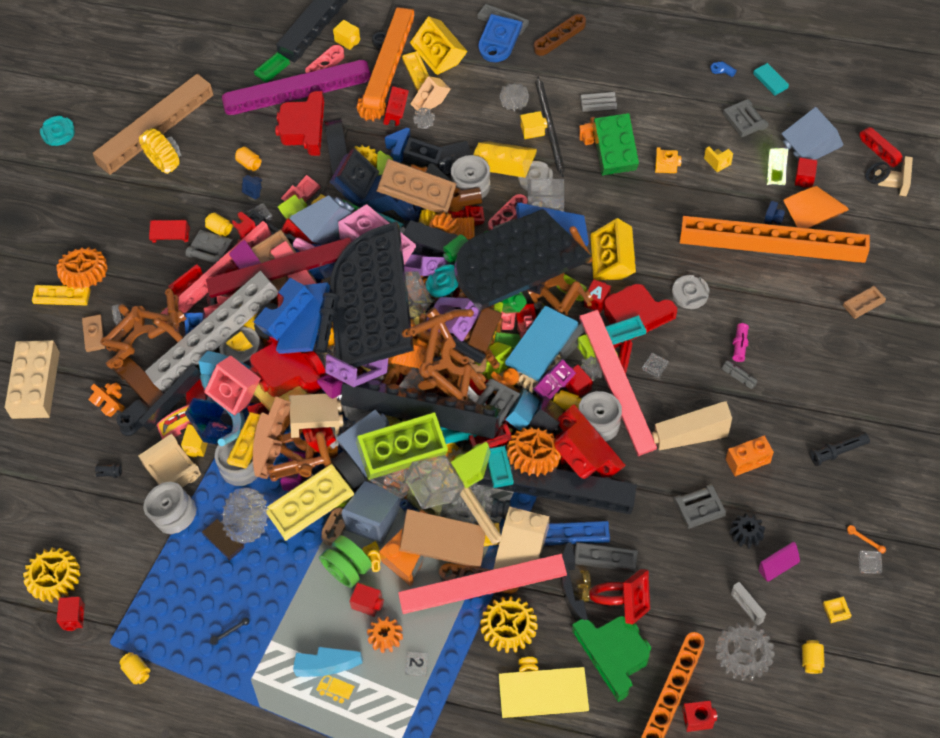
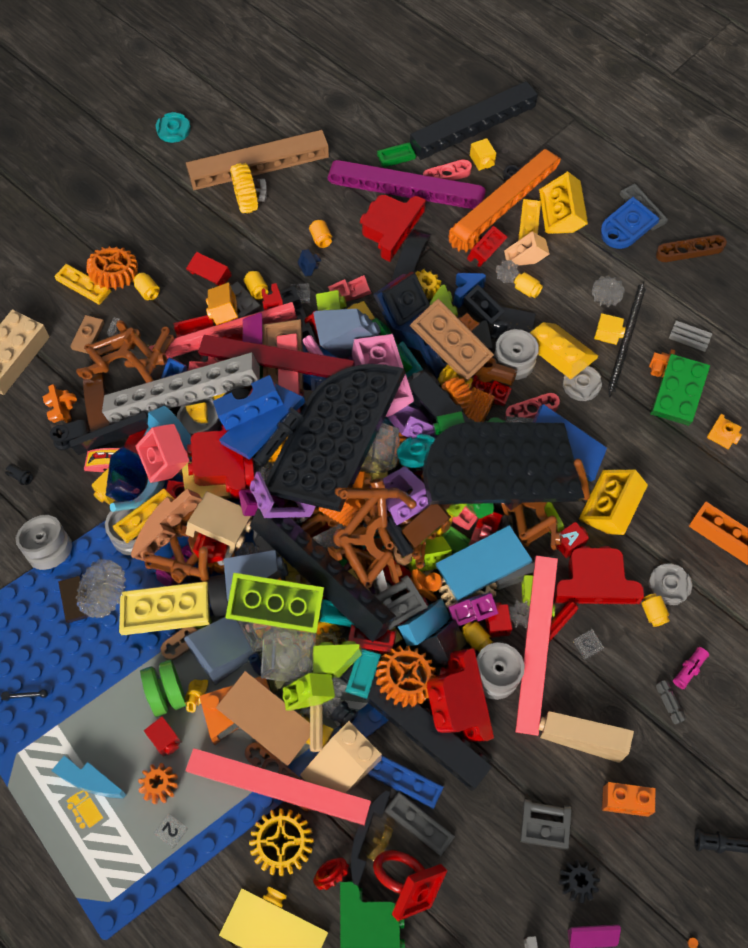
camera: 25 degrees right, 5 degrees up
tan panel [139,433,201,488] -> none
clear brick [528,179,564,211] -> none
teal tile [605,315,646,345] -> none
none -> yellow brick [133,273,160,300]
none -> light orange brick [206,282,238,325]
none -> lime slope [283,673,335,711]
none -> red gear [313,858,349,890]
none -> yellow brick [514,272,543,298]
none -> yellow brick [641,593,670,627]

